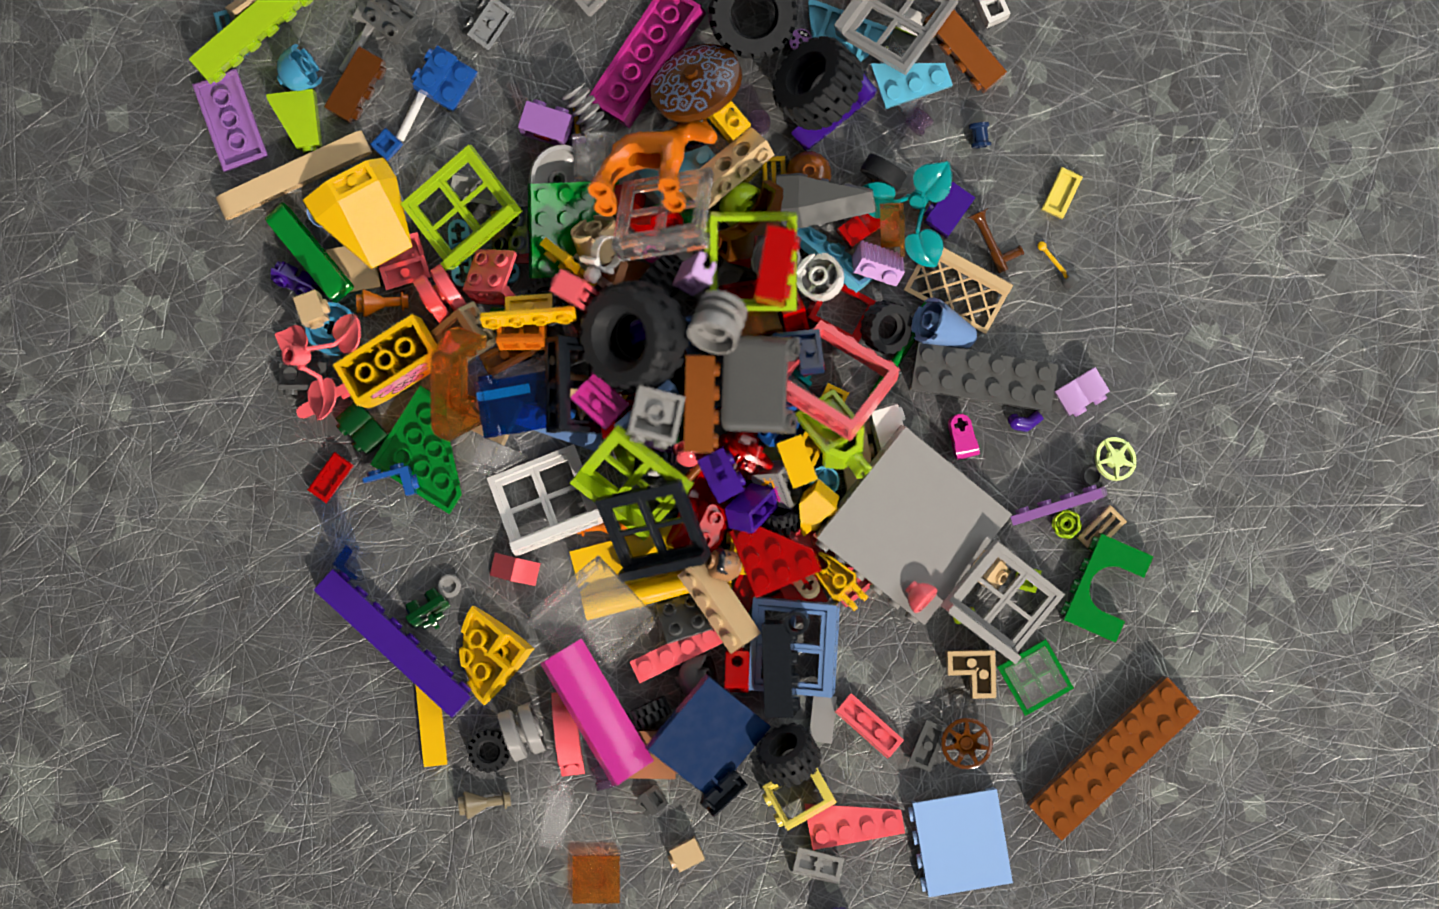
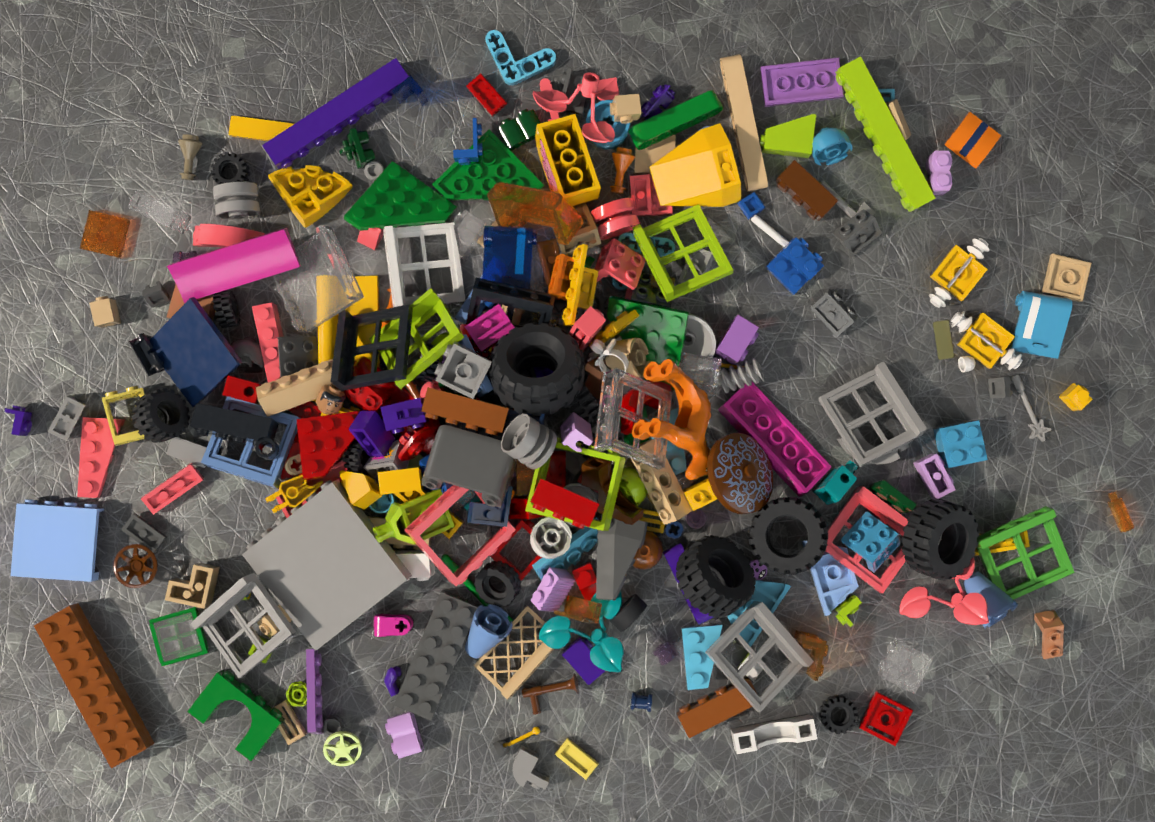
camera: 105 degrees right, 0 degrees up
coral brick [905,581,937,613] -> none
none -> green plate [344,161,457,231]
none -> medium azure beam [485,30,556,86]
none -> light grey brick [513,745,549,790]
none -> dark blue bush [664,521,683,539]

